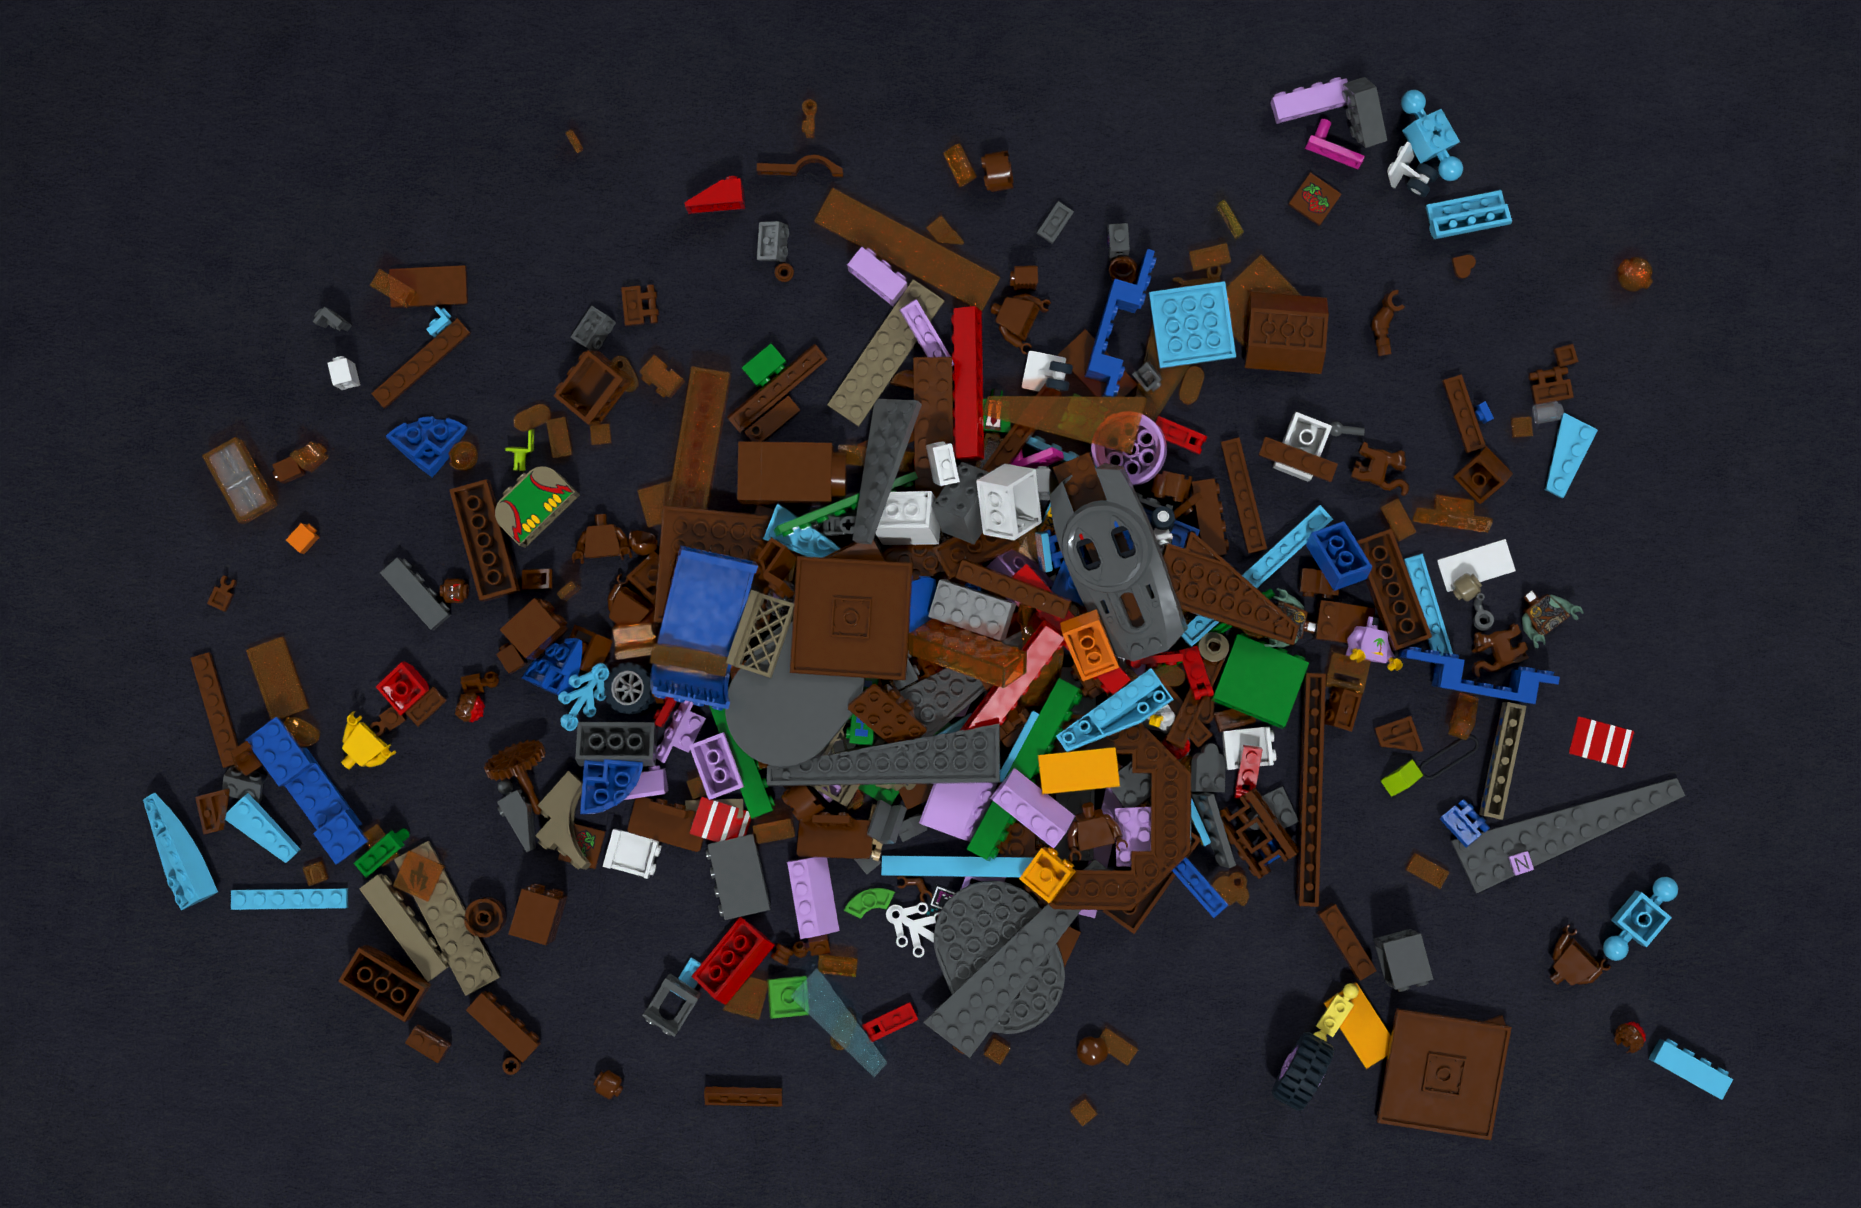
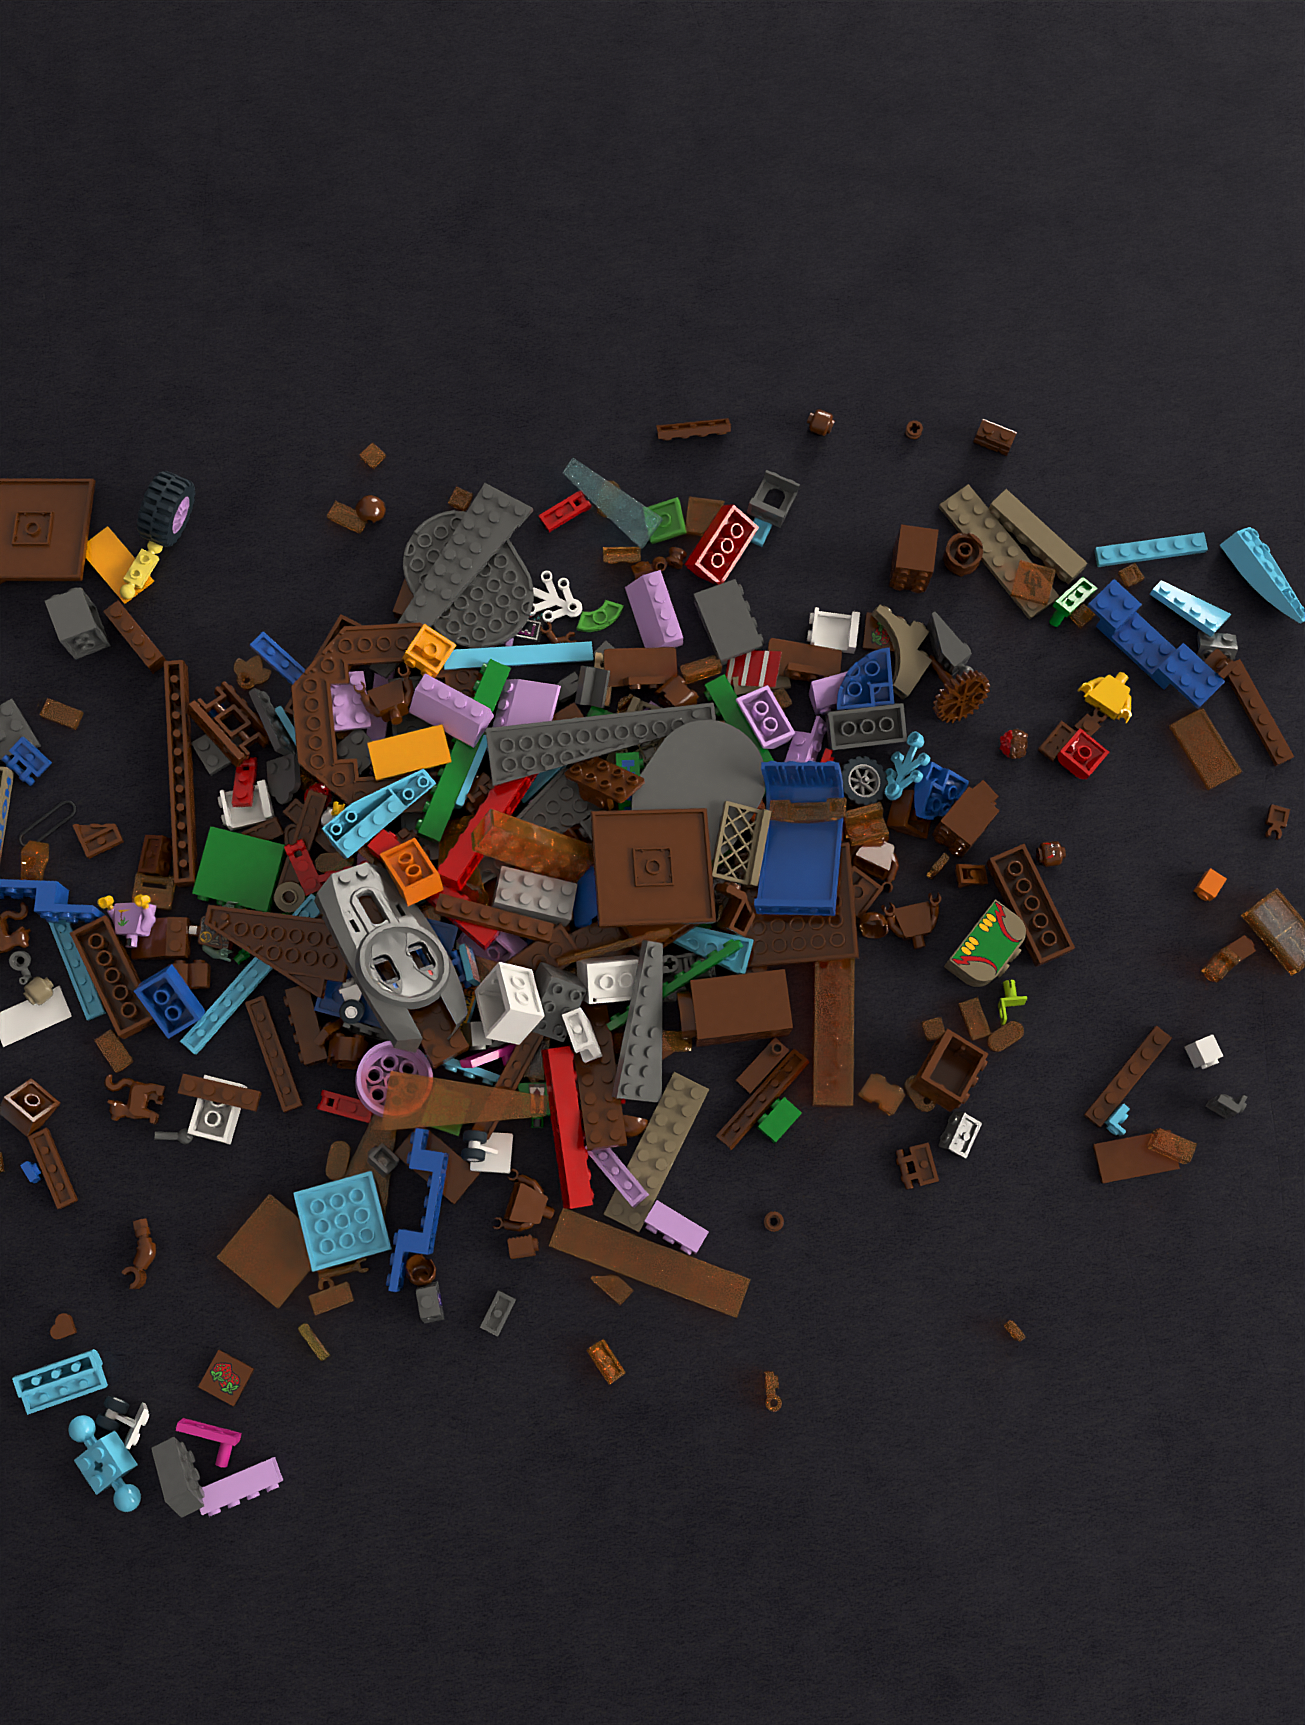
camera: 165 degrees right, 10 degrees down
reddish brown wing [195,789,230,834] -> none
clear orange hat [283,716,320,746] -> none
reddish brown brick [338,945,431,1022] -> none
dark grey brick [380,558,451,631] -> none
blue brick [386,416,467,477] -> none
clear orange hair [449,441,478,470] -> none
reddish brown plate [461,671,499,694] -> none
reddish brown brick [466,991,541,1063] -> none
clear orange wing [637,480,674,528] -> none
red slope [685,176,745,214] -> none
reddish brown piece [757,154,843,177] -> none
dark grey bracket [757,221,789,263] -> none
reddish brown brick [981,150,1014,192] -> none
reddish brown slope [1245,292,1329,374] -> none
lime slope [1380,759,1423,797] -> none
clear orange bracket [1413,495,1493,532] -> none
none -> clear orange bar [557,928,671,966]

